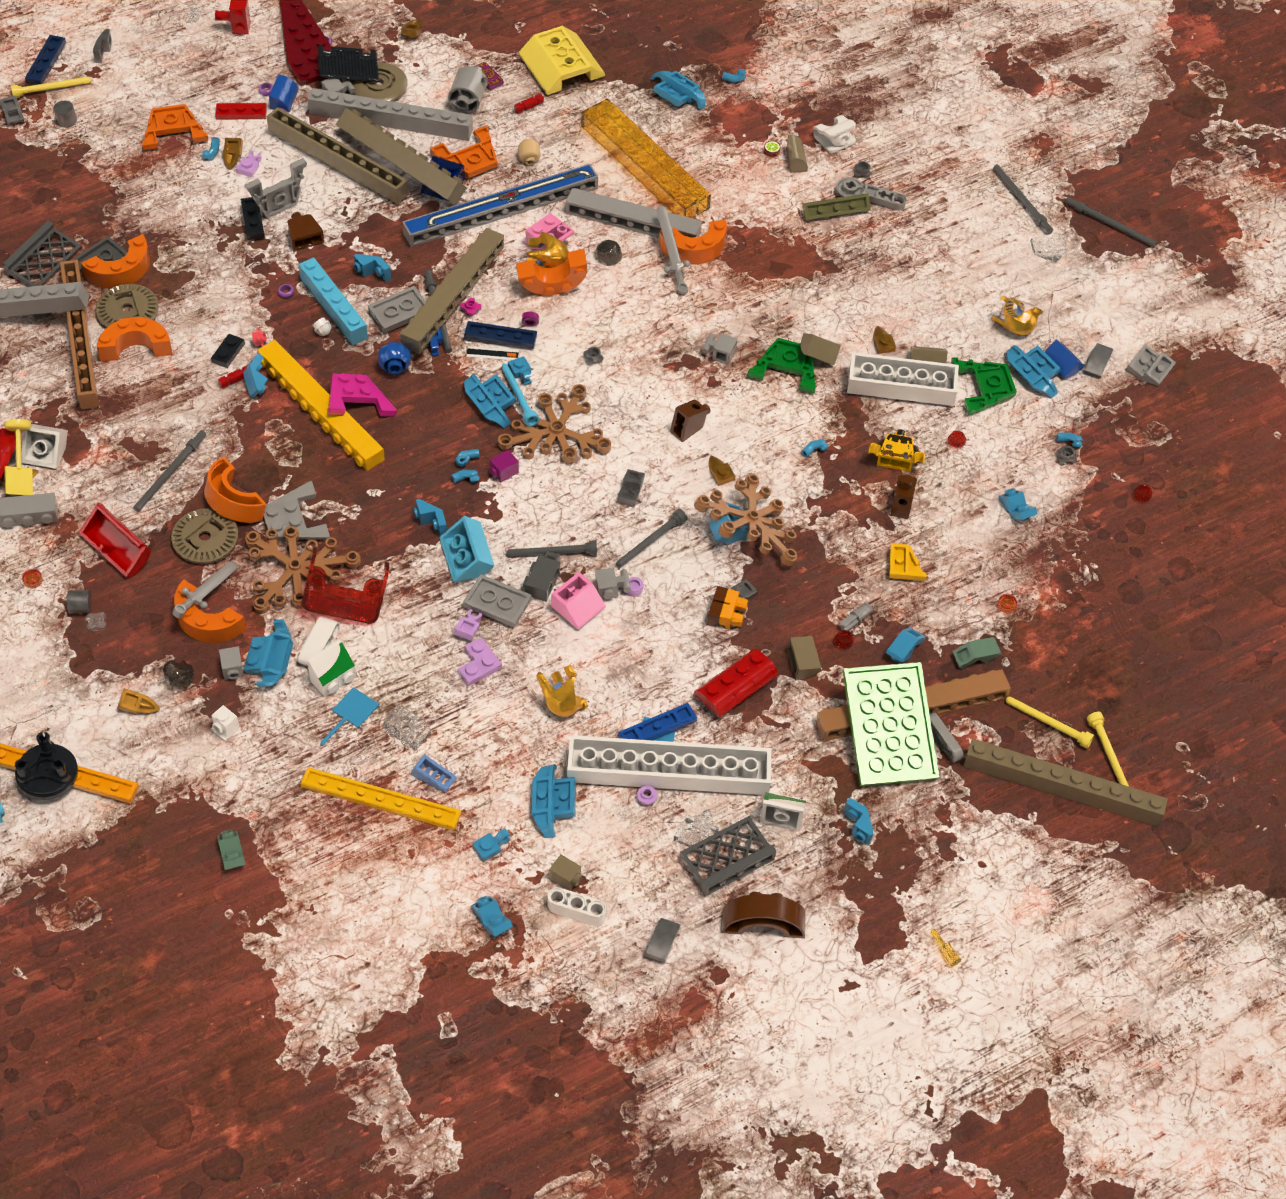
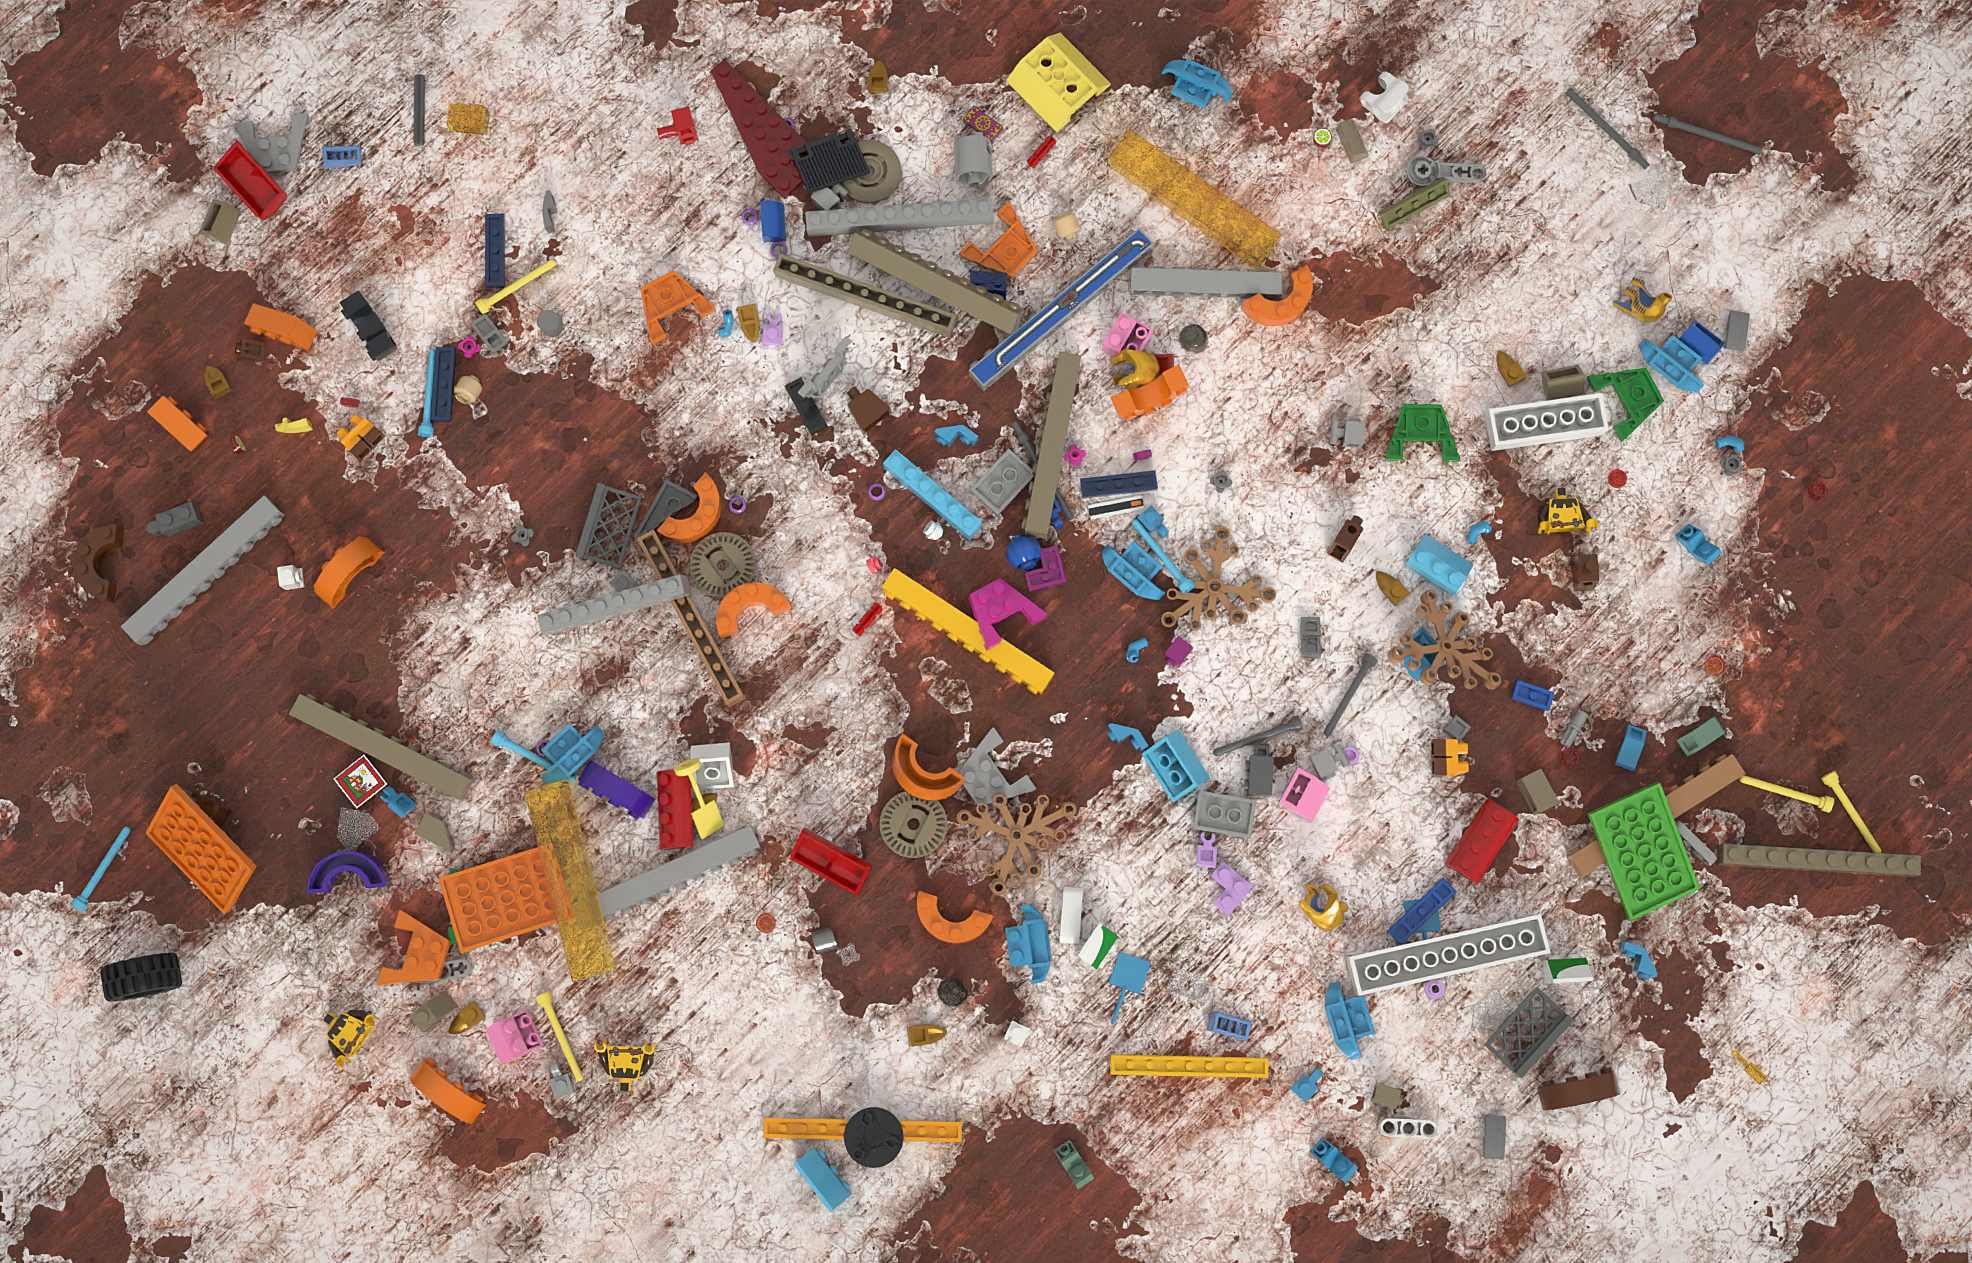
camera: 10 degrees left, 25 degrees up
dark grey bar [133,430,206,512] -> none
light grey sword [172,561,238,618] -> none
black plate [211,334,245,368] -> none
red plate [216,103,267,120] -> none
light grey brick [219,646,244,680] -> none
dark azure slope [243,353,268,398] -> none
clear red windscreen [302,547,389,624] -> none
dark azure arm [451,469,480,483] -> none
light grey sword [657,205,690,295] -> none
dark azure arm [722,69,746,83] -> none
dark tan brick [801,333,841,365] -> none
yellow wing [889,543,927,581] -> none
light grey slope [1126,344,1176,386] -> none
none -> medium lavender piece [729,496,746,514]
none -> magenta plate [1025,545,1066,592]
none -> medium azure slope [1405,533,1474,597]
none -> blue plate [1511,680,1555,712]

